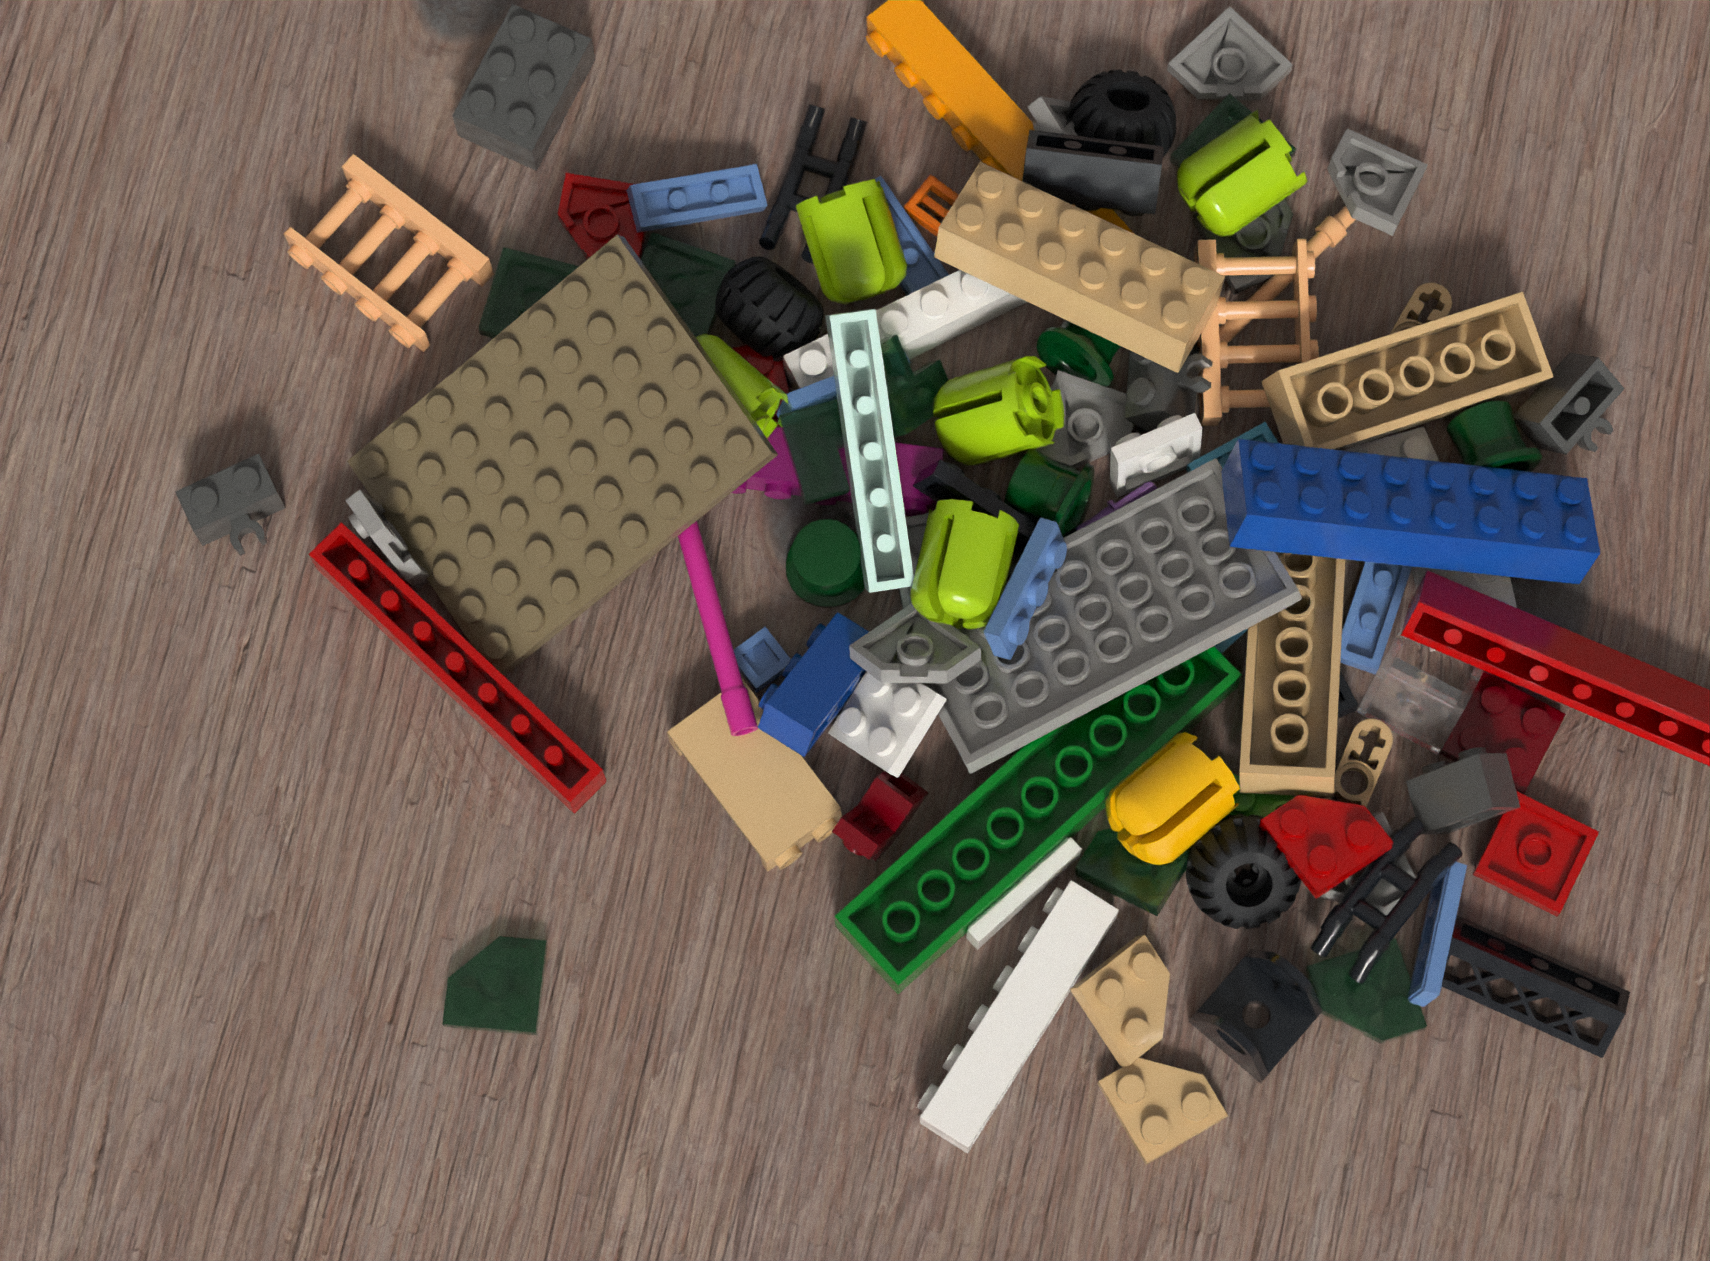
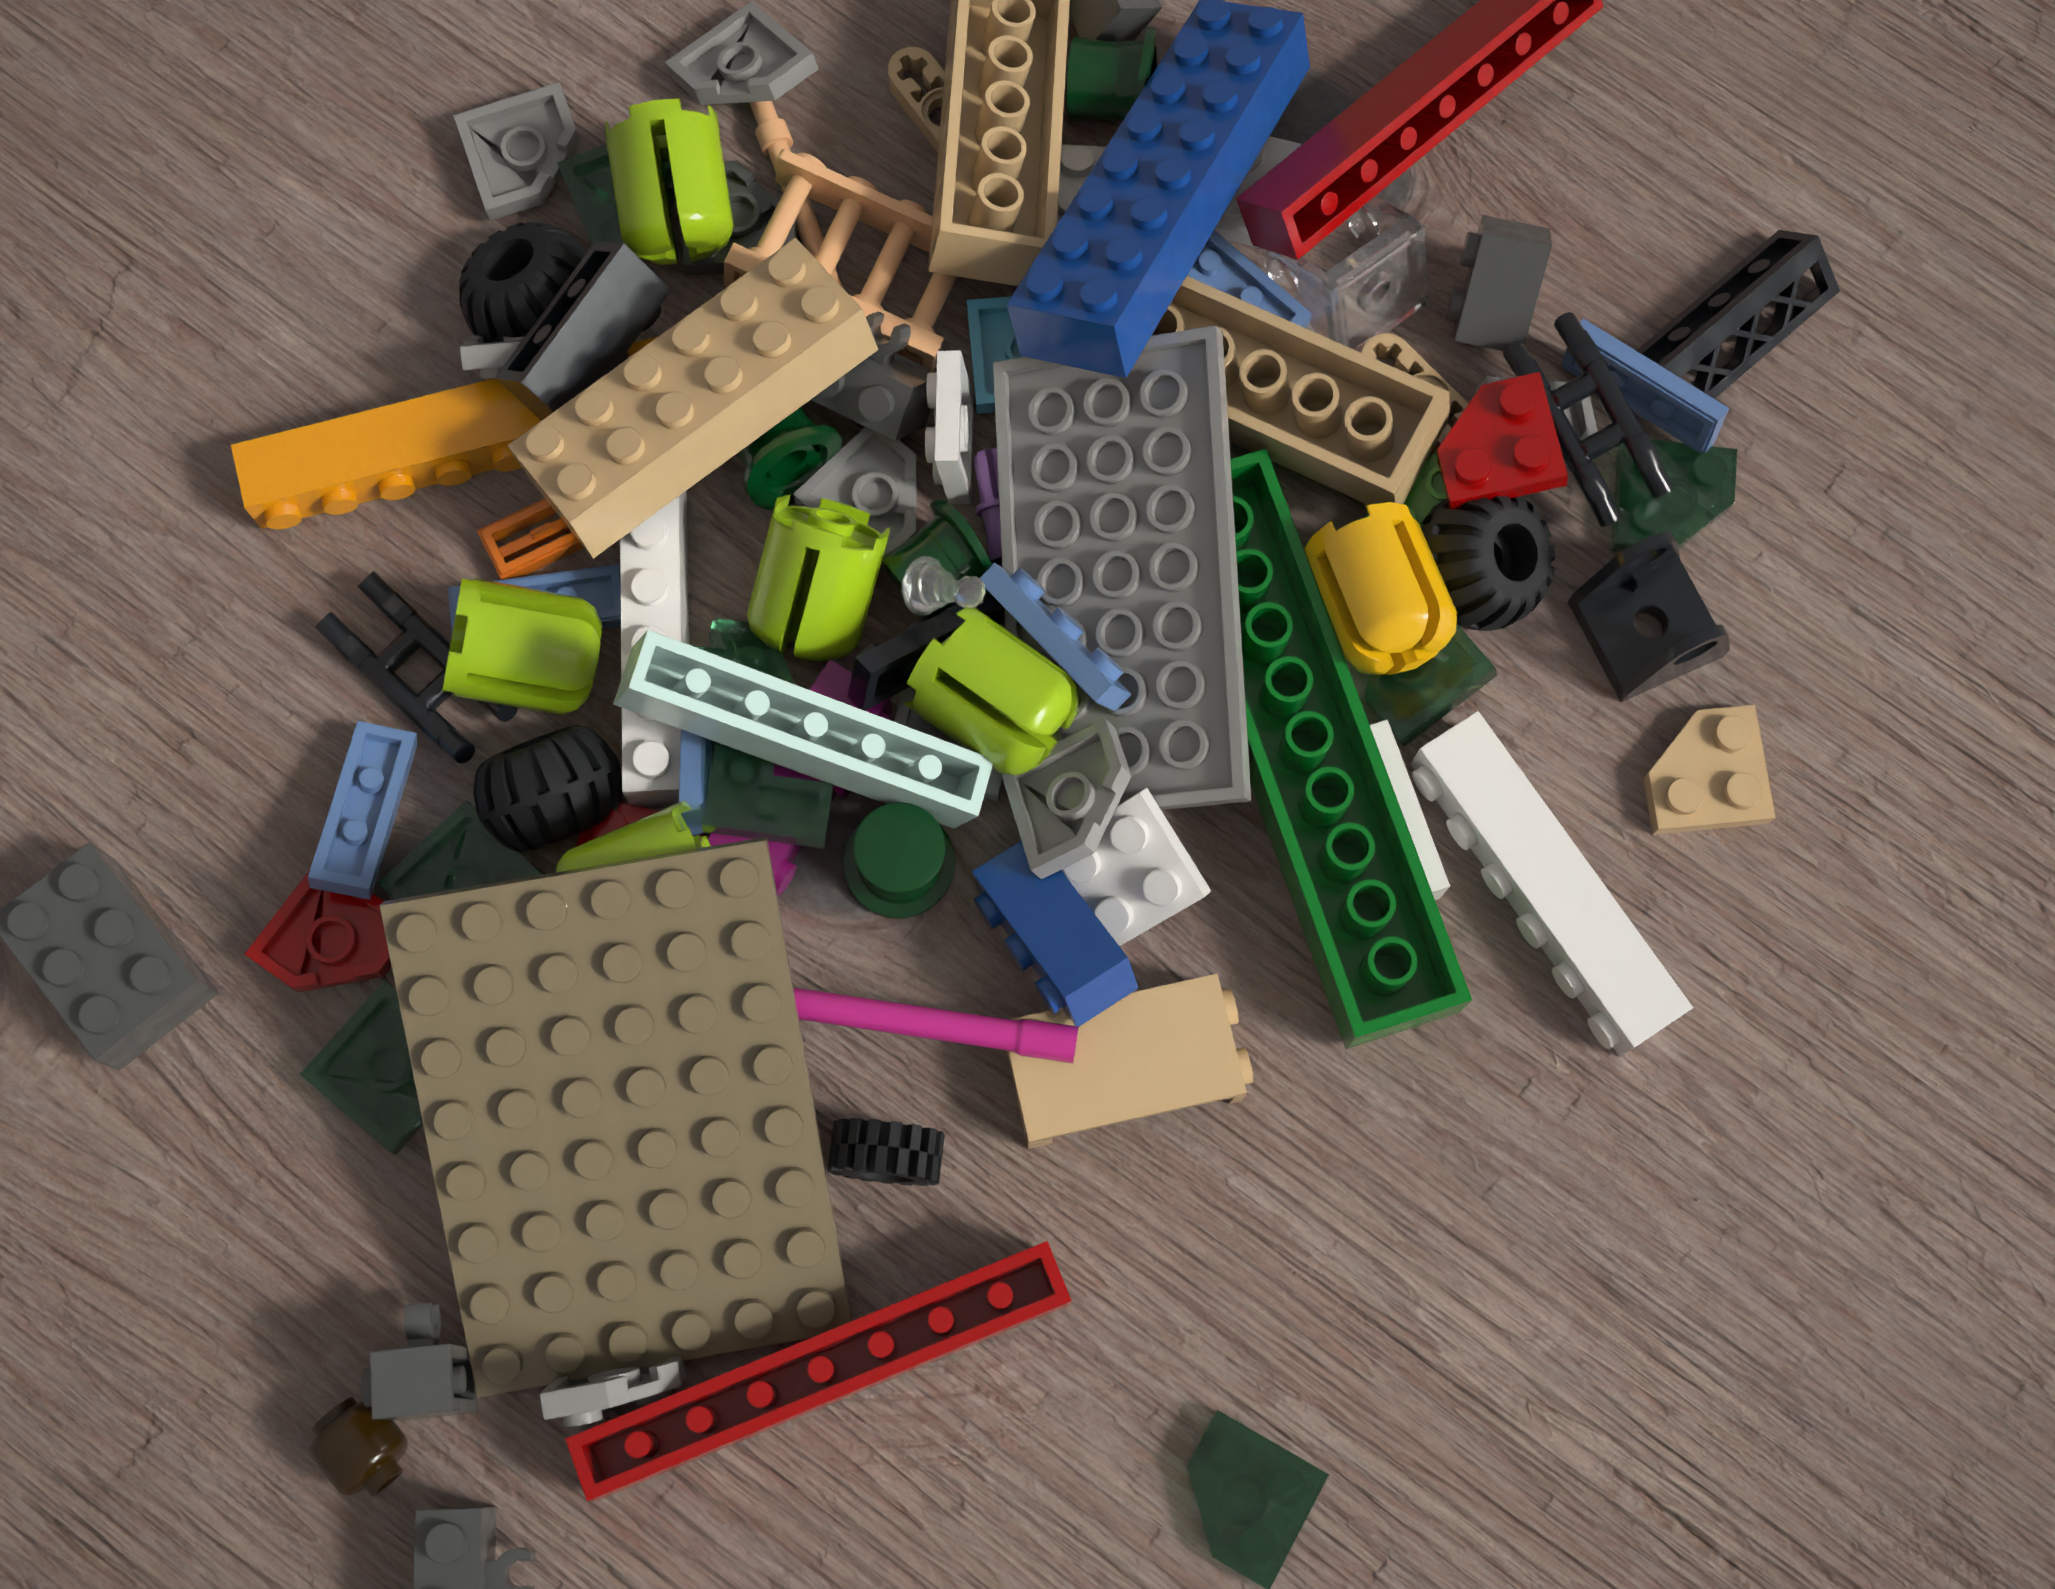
camera: 70 degrees left, 0 degrees up
light nougat fence [284,154,494,352] -> none
medium blue plate [734,626,791,693] -> none
dark red brick [832,771,929,861] -> none
tan plate [1070,934,1170,1067] -> none
dark red plate [1439,671,1566,794] -> none
red plate [1473,791,1599,917] -> none
none -> dark brown head [309,1397,408,1497]
none -> dark grey brick [361,1302,478,1421]
none -> black tyre [827,1118,945,1186]
none -> clear piece [902,556,986,615]

